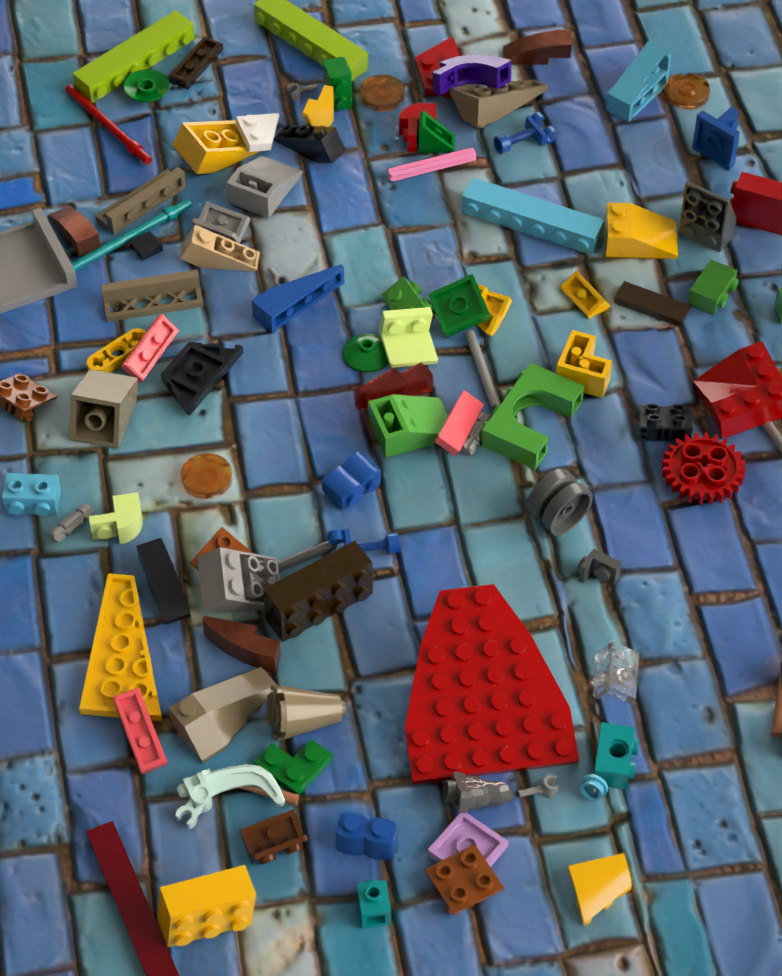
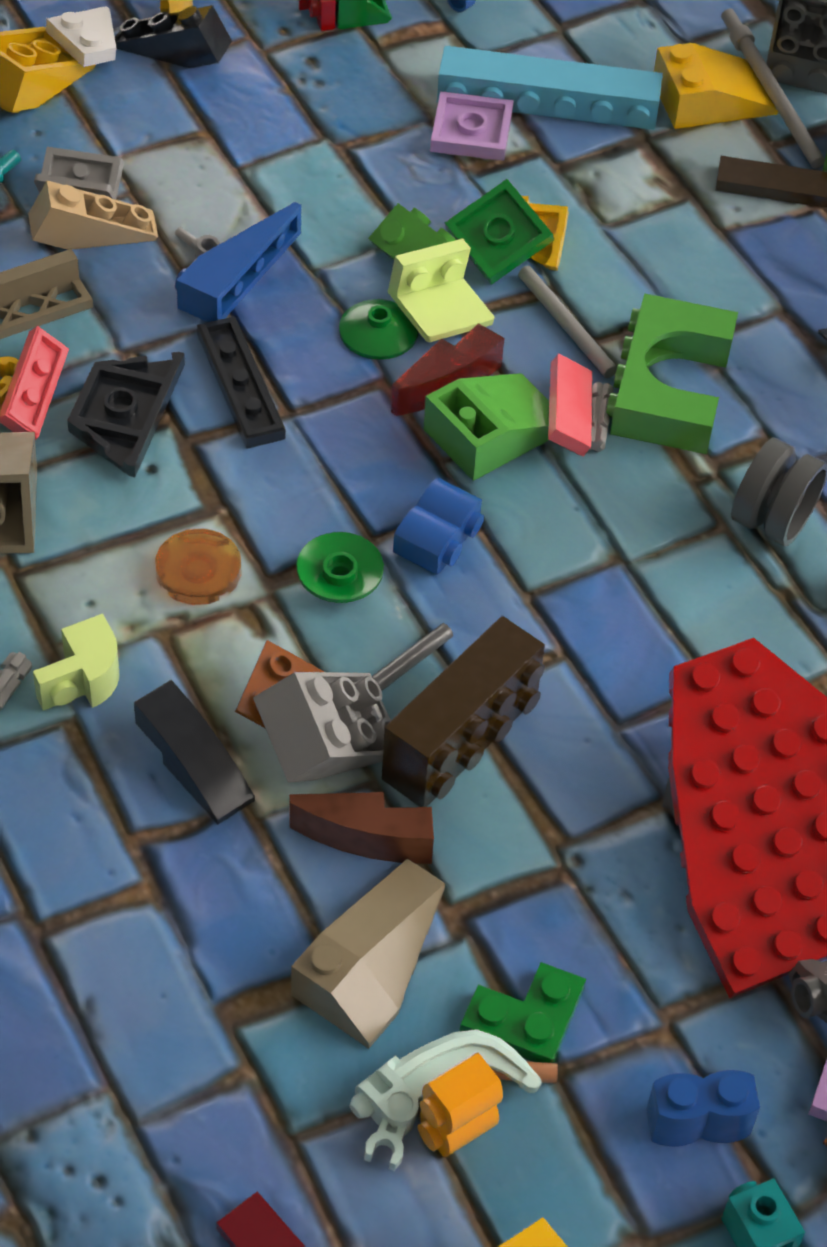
camera: 20 degrees left, 0 degrees up
yellow wing [79,573,162,722] -> none
coral tile [112,687,168,775] -> none
light grey slope [226,156,303,218] -> none
reddish brown bracket [239,809,308,865] -> none
dark tan cone [267,685,346,741] -> none
blue bar [327,528,400,554] -> none
bright pink axle [387,148,476,182] -> none
yellow brick [556,330,612,398] -> none
yellow slope [559,270,611,319] -> none
none -> black tile [197,316,286,449]
none -> green dish [297,532,384,603]
none -> light orange brick [417,1053,503,1158]
none -> lavender plate [430,91,514,161]
none -> light grey bar [721,9,825,168]

